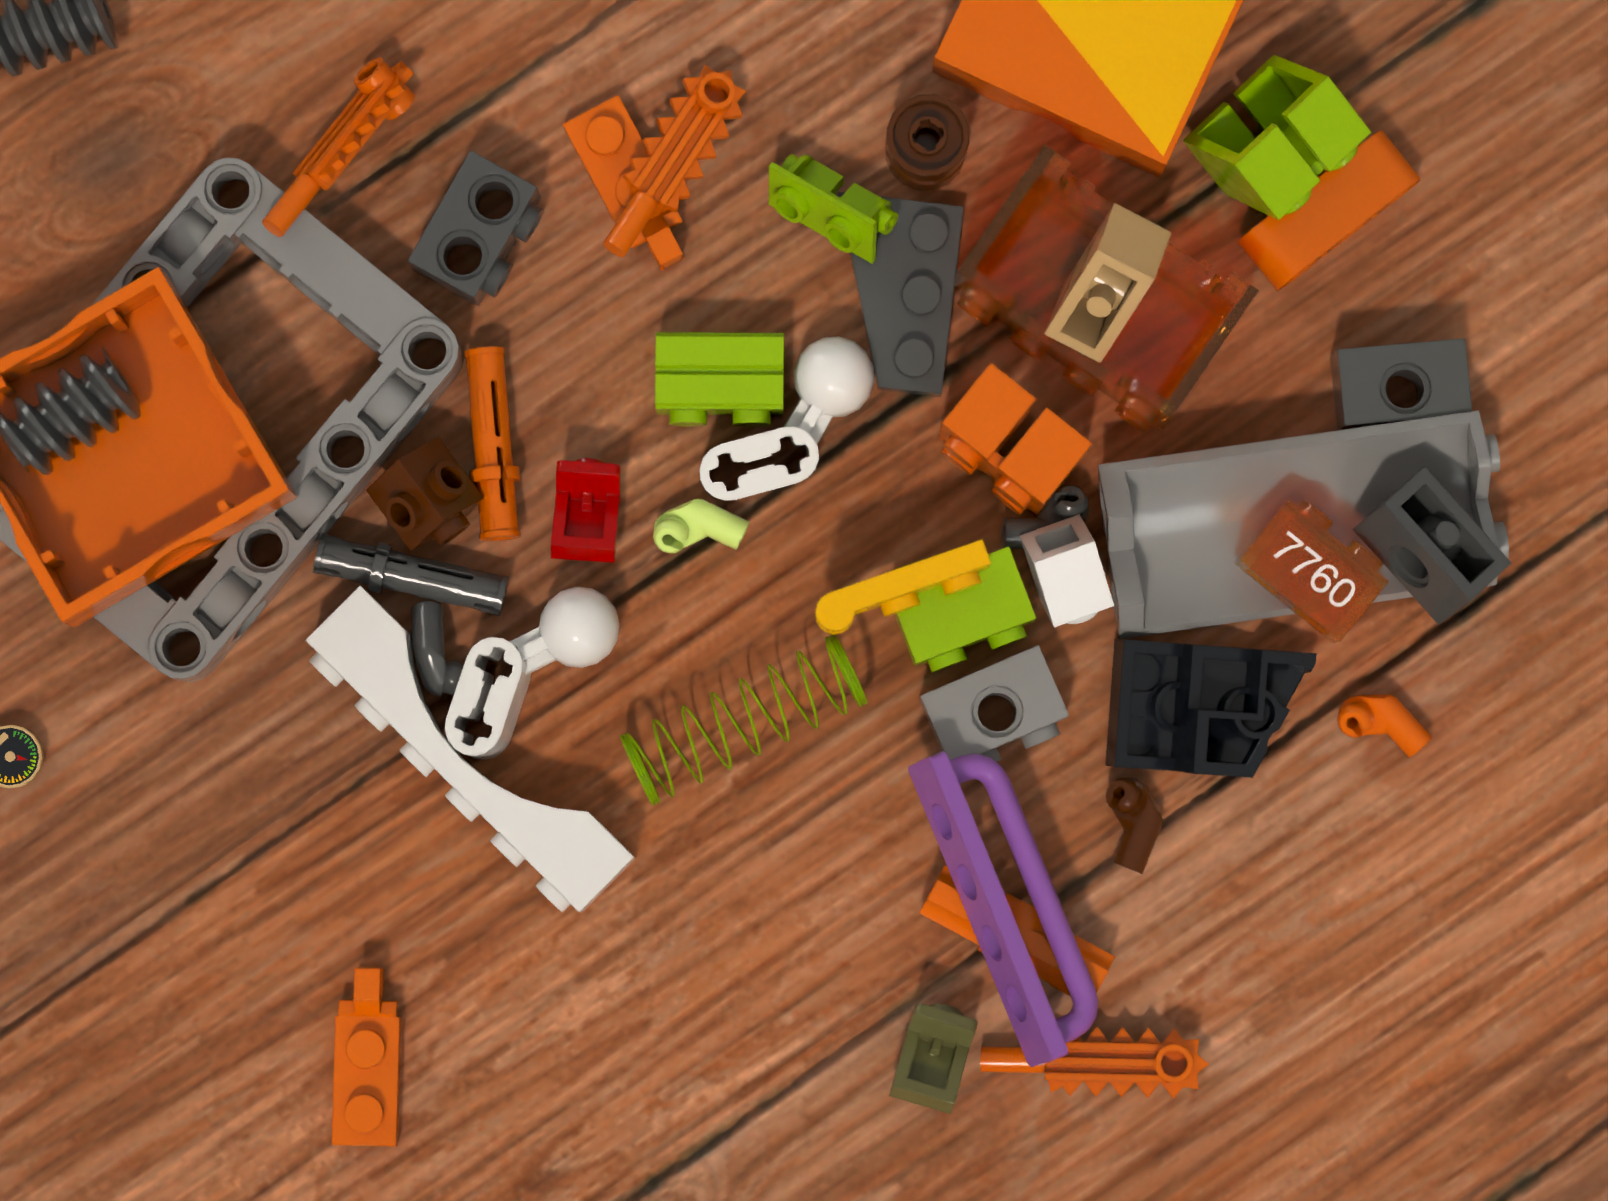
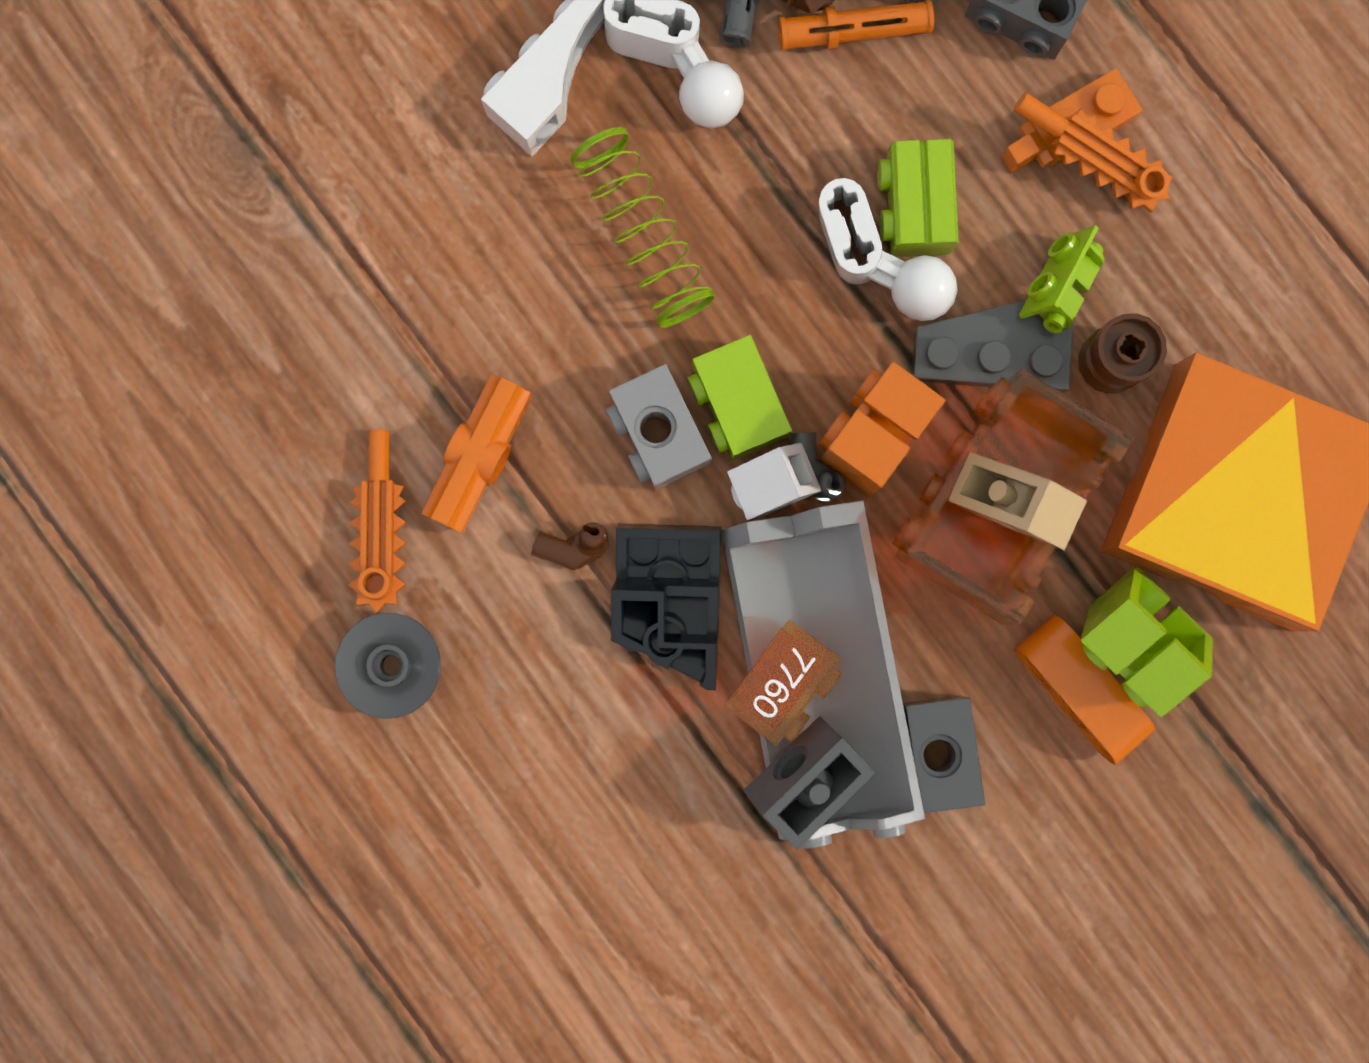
camera: 90 degrees right, 0 degrees up
red bracket [550,458,621,563] -> none
yellowish green arm [653,499,750,554] -> none
yellow plate [815,539,991,635] -> none
olive bracket [889,1003,978,1114] -> none
medium lavender piece [908,751,1099,1067] -> none
orange arm [1337,694,1432,758] -> none
none -> dark grey dish [335,613,441,719]

